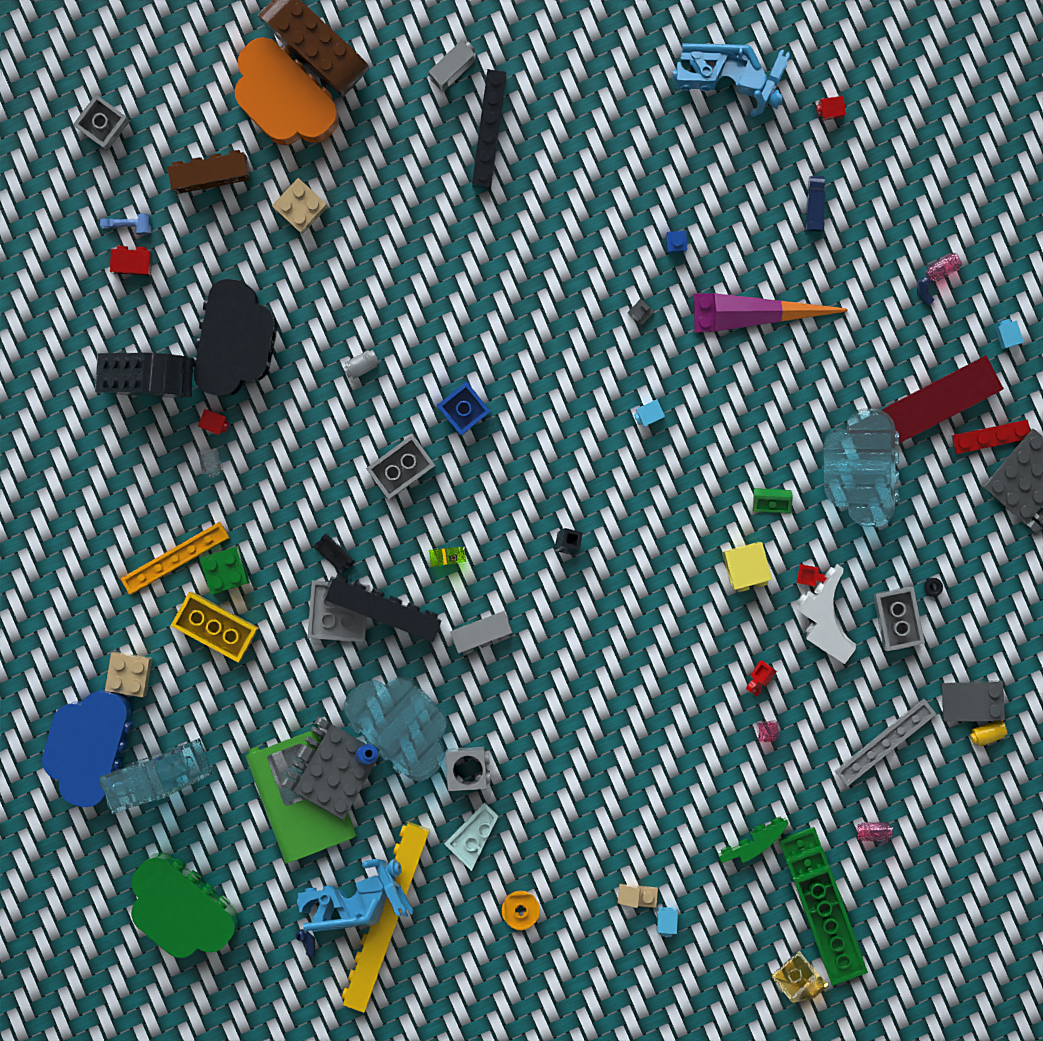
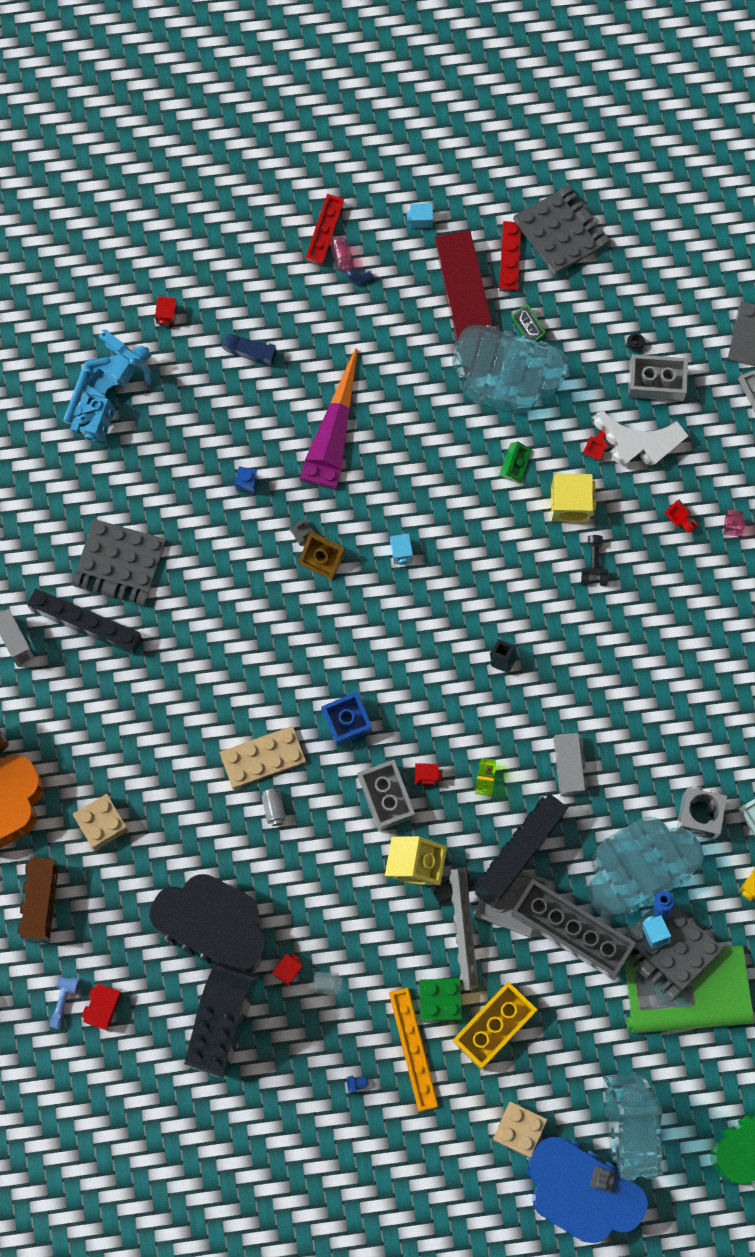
camera: 75 degrees left, 15 degrees down
none -> dark grey hinge [71,519,166,606]
none -> tan plate [220,726,306,789]
none -> pearl gold slope [298,531,345,580]
none -> red plate [305,194,344,265]
none -> blue piece [346,1076,369,1094]
none -> light yellow brick [385,837,447,885]
none -> red window [414,763,442,788]
none -> light grey plate [450,868,478,990]
none -> slope [511,304,546,347]
none -> dark grey brick [511,879,636,980]
none -> black bar [581,535,608,586]
none -> dark grey tile [589,1166,616,1193]
none -> medium azure brick [642,915,671,950]

